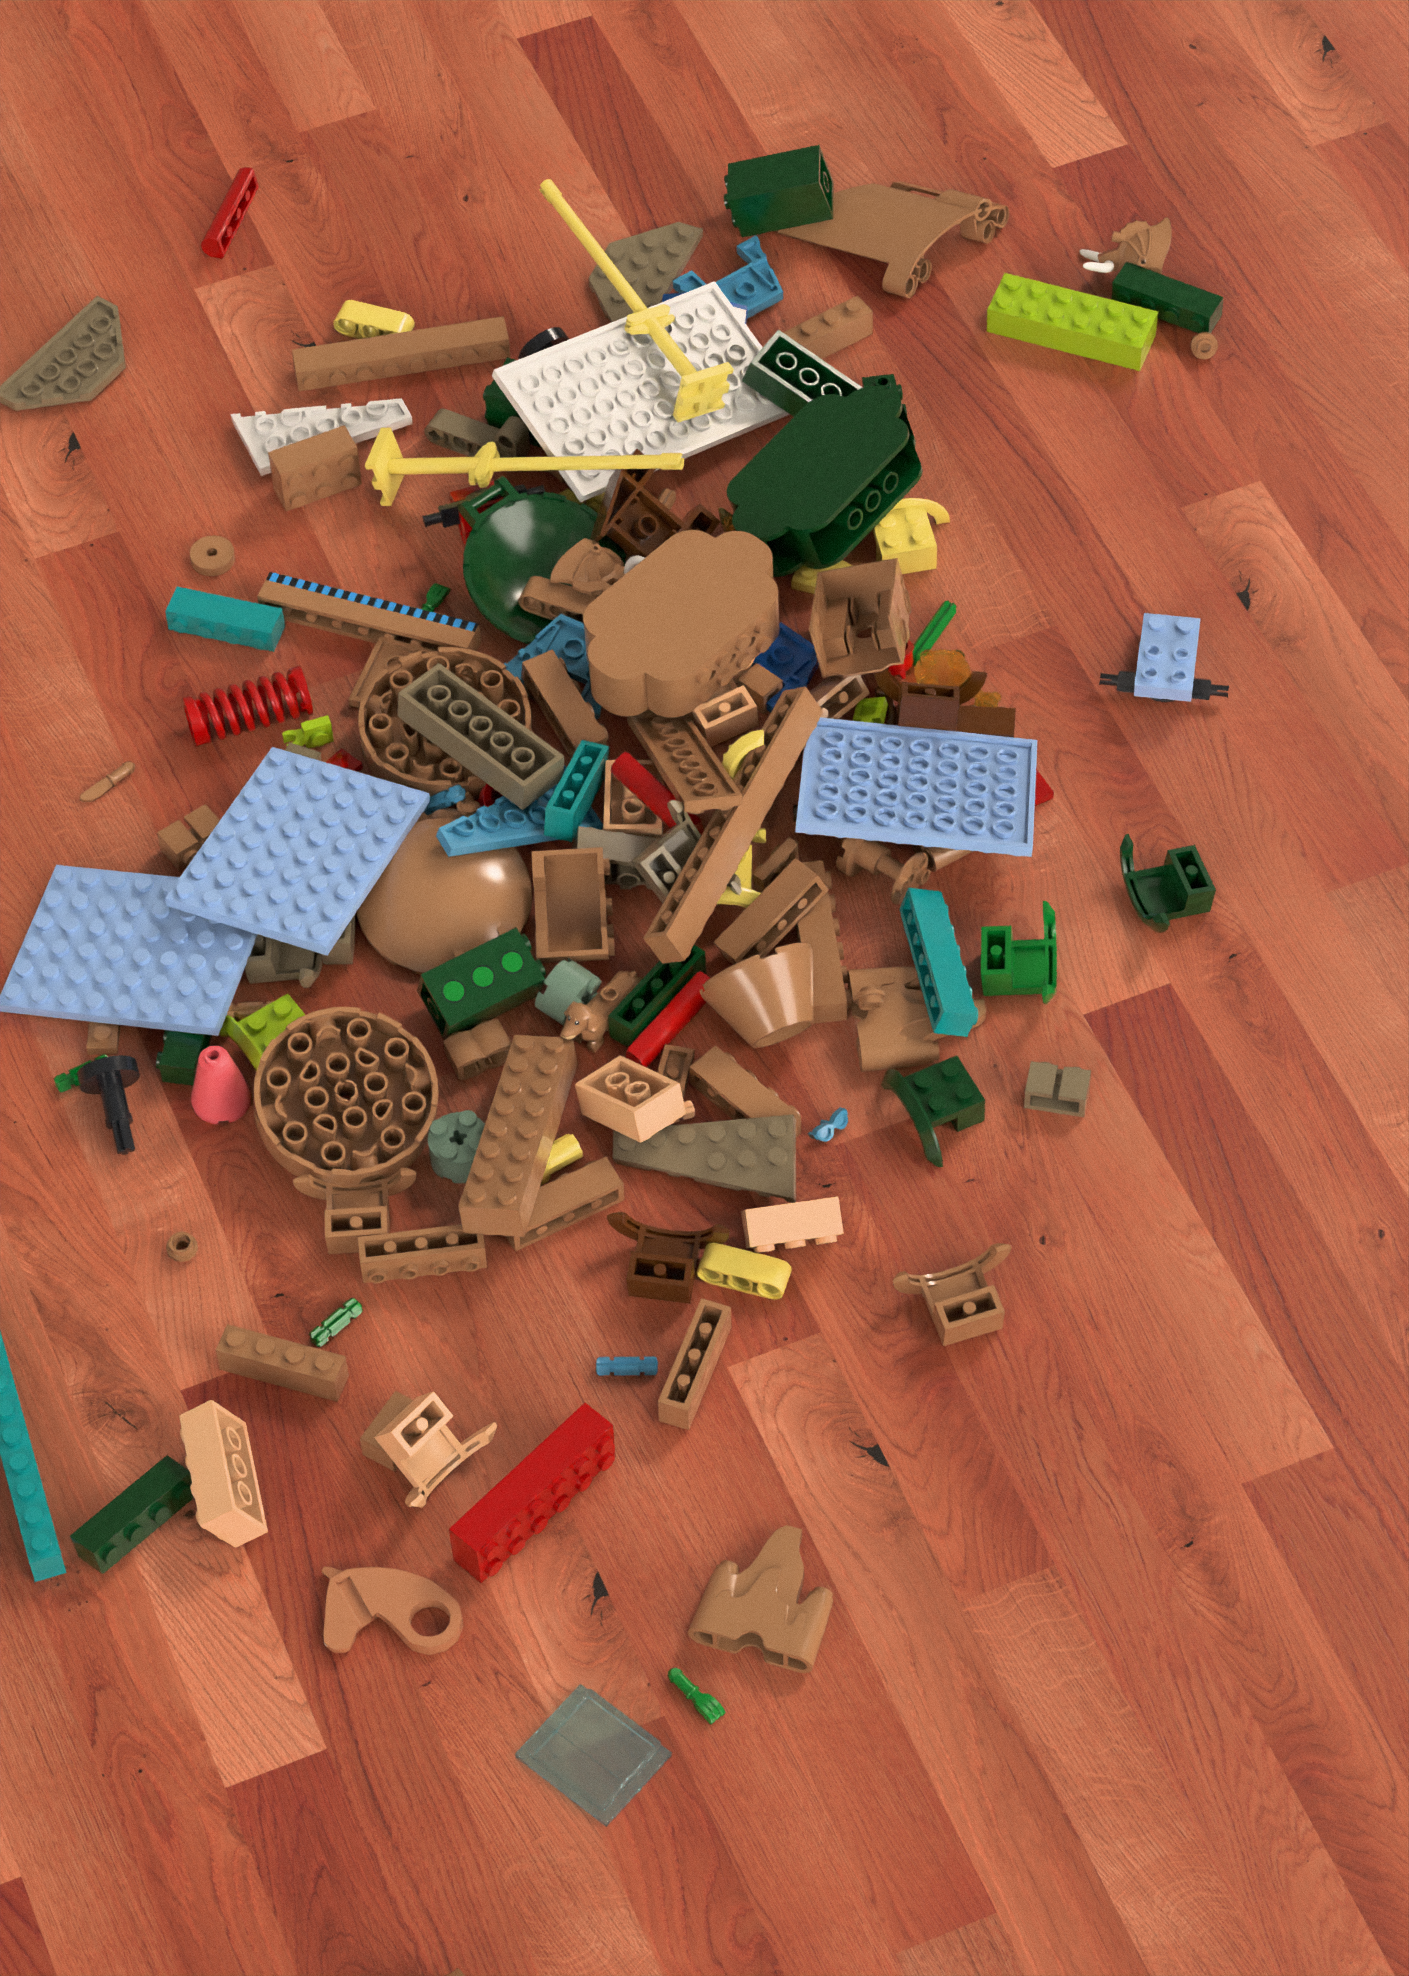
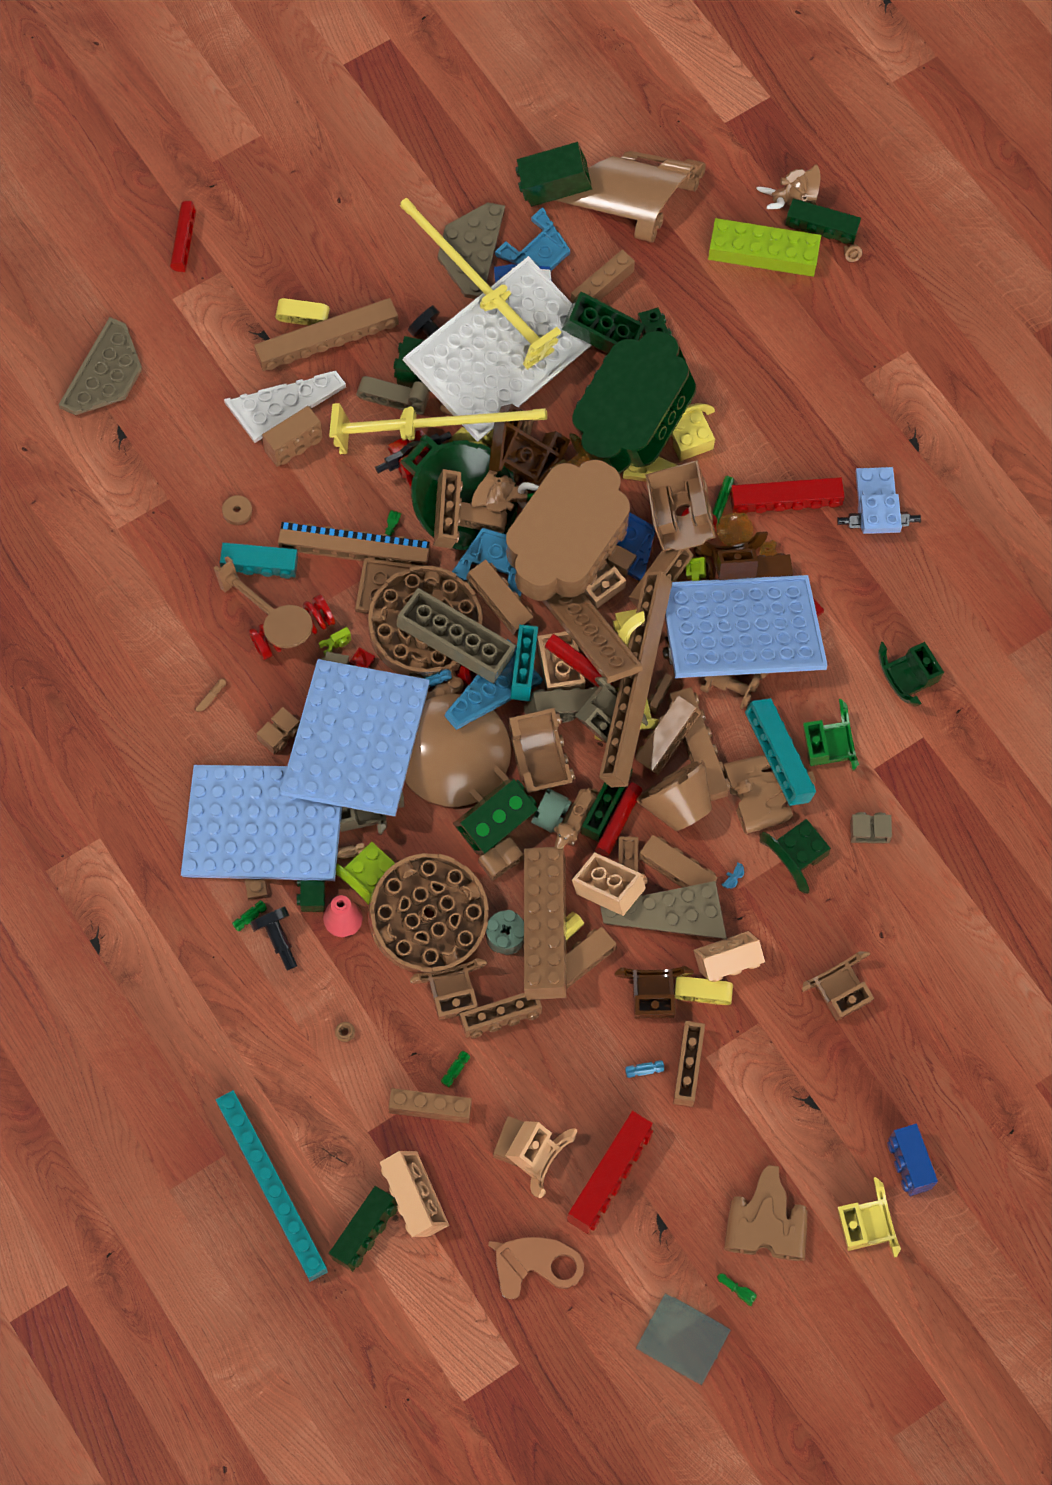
camera: 15 degrees left, 15 degrees up
none -> medium nougat piece [214,556,313,648]
none -> medium nougat brick [433,469,463,549]
none -> red brick [730,477,845,514]
none -> light yellow piece [838,1177,901,1257]
none -> blue brick [887,1123,938,1196]

